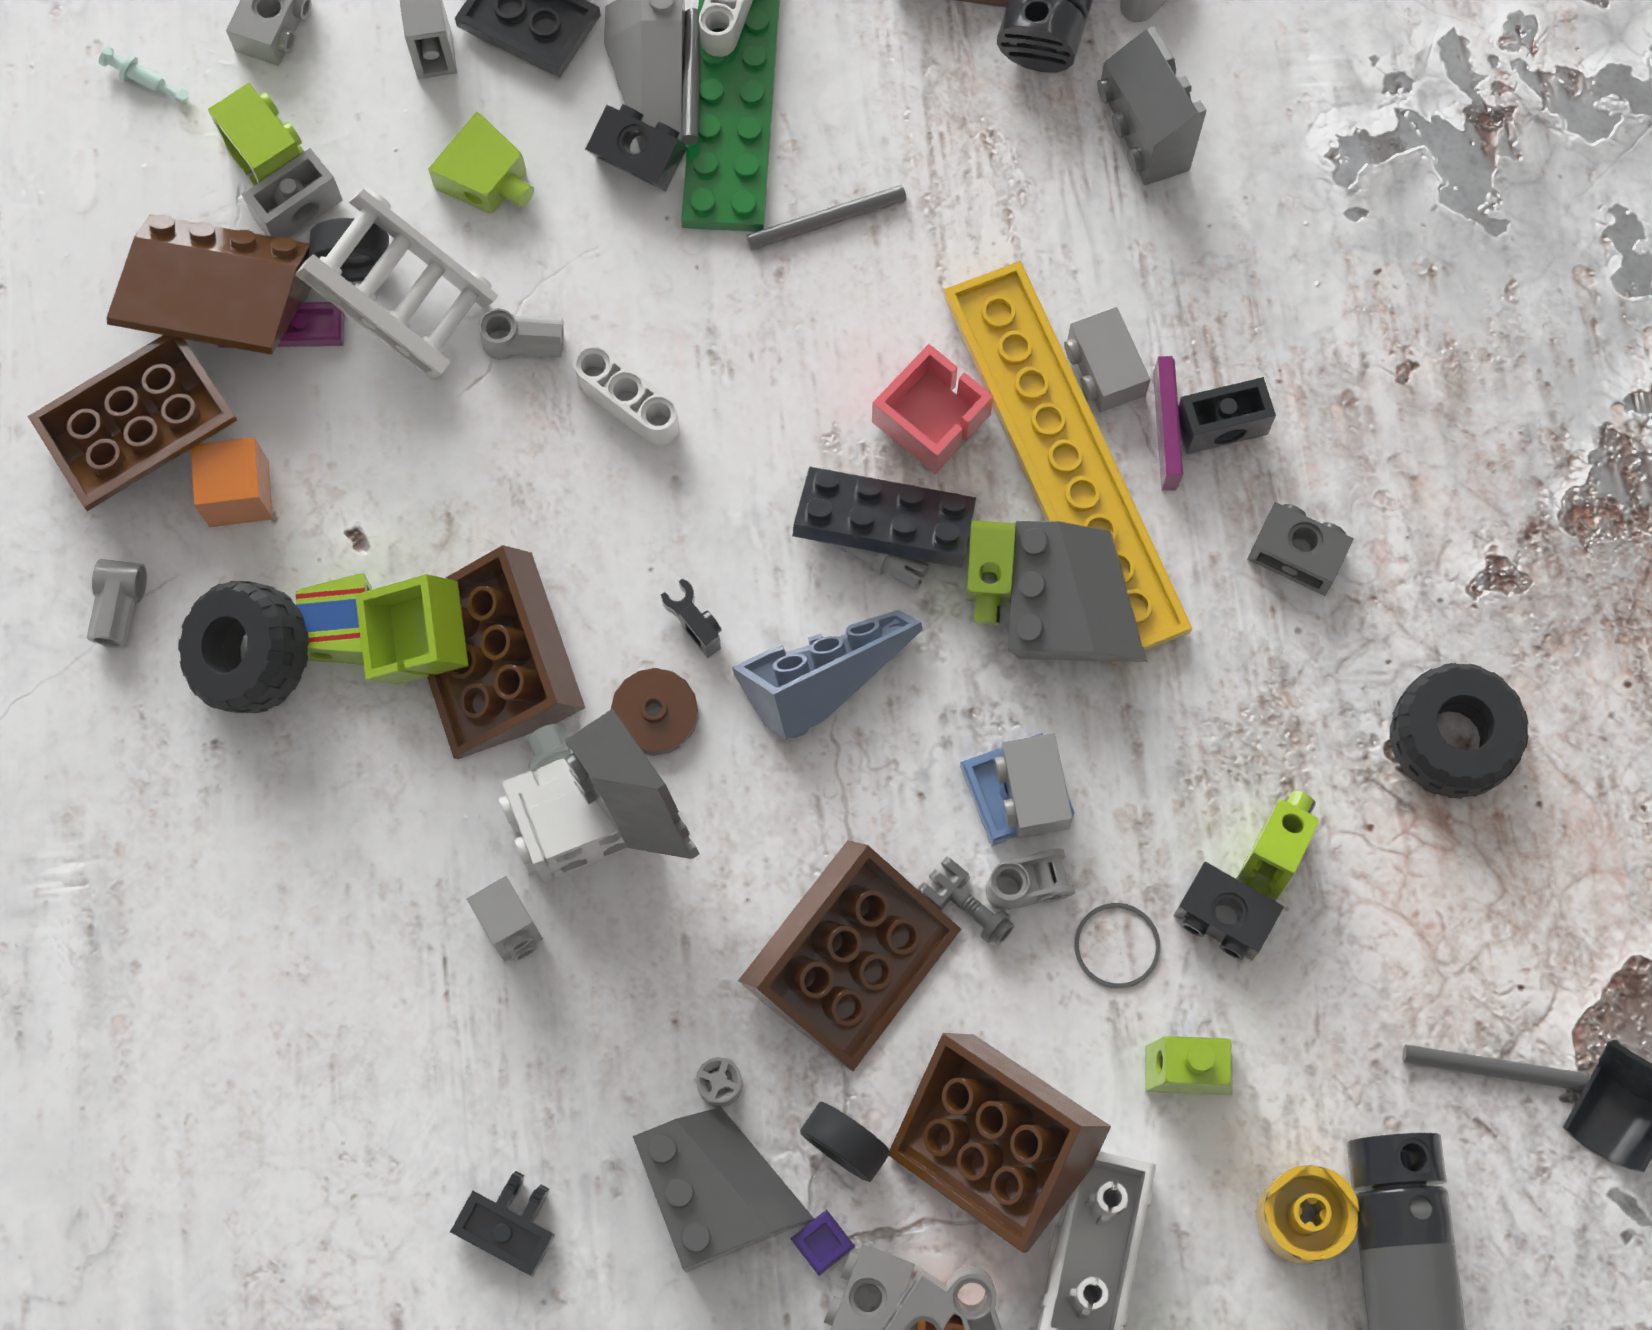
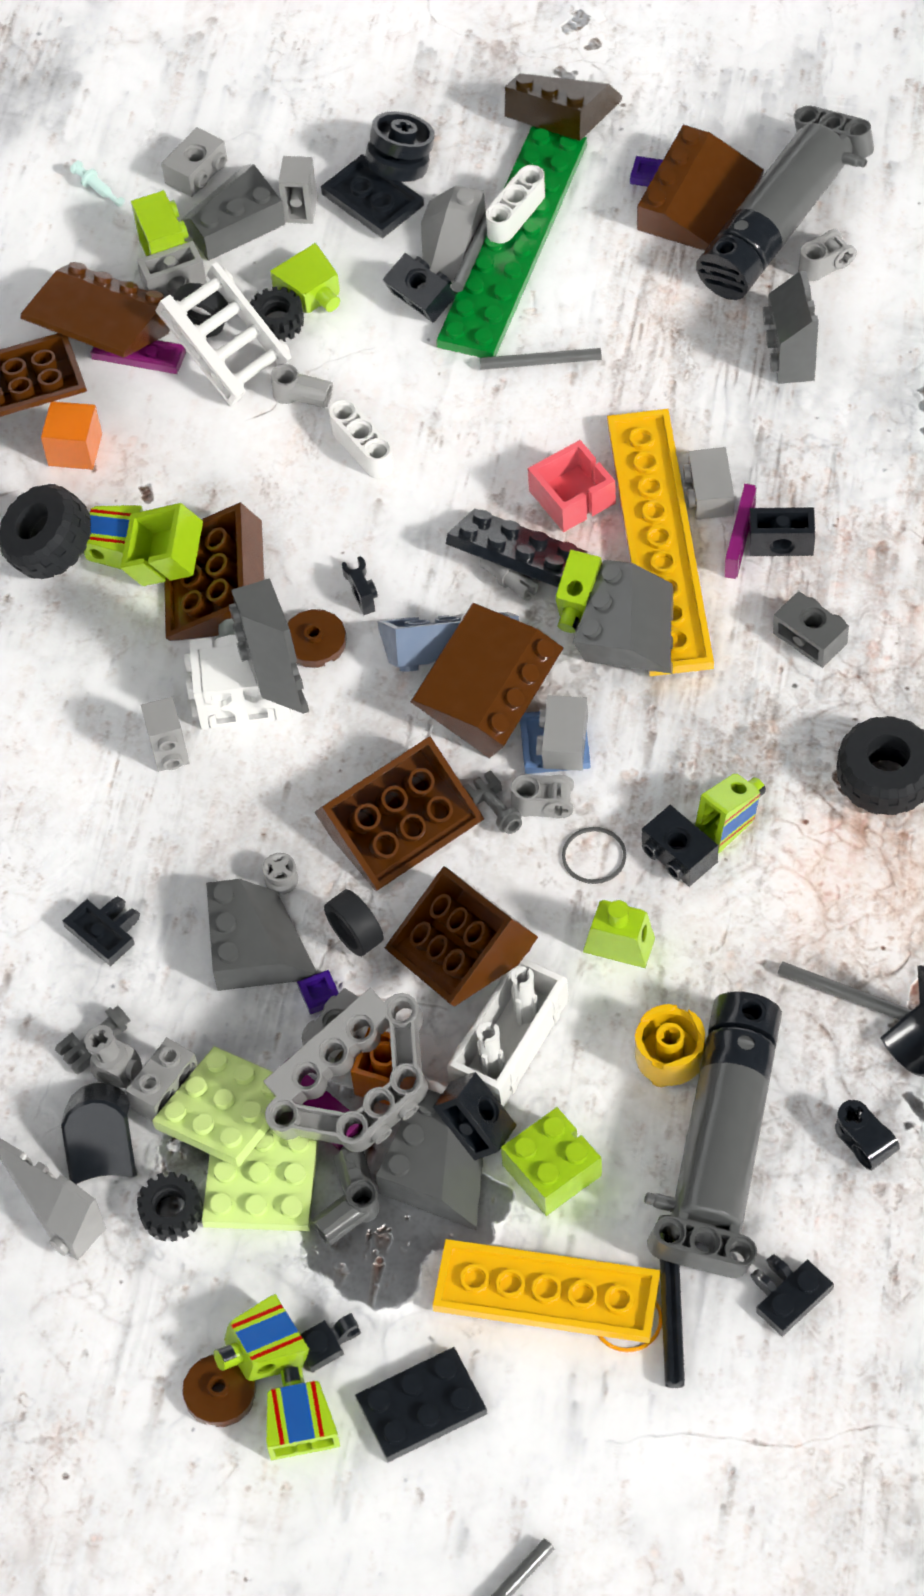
camera: 20 degrees right, 15 degrees down
none -> dark grey wedge [181,164,285,261]
none -> black tyre [250,287,304,342]
none -> reddish brown slope [410,602,564,759]
none -> black piece [835,1100,900,1171]

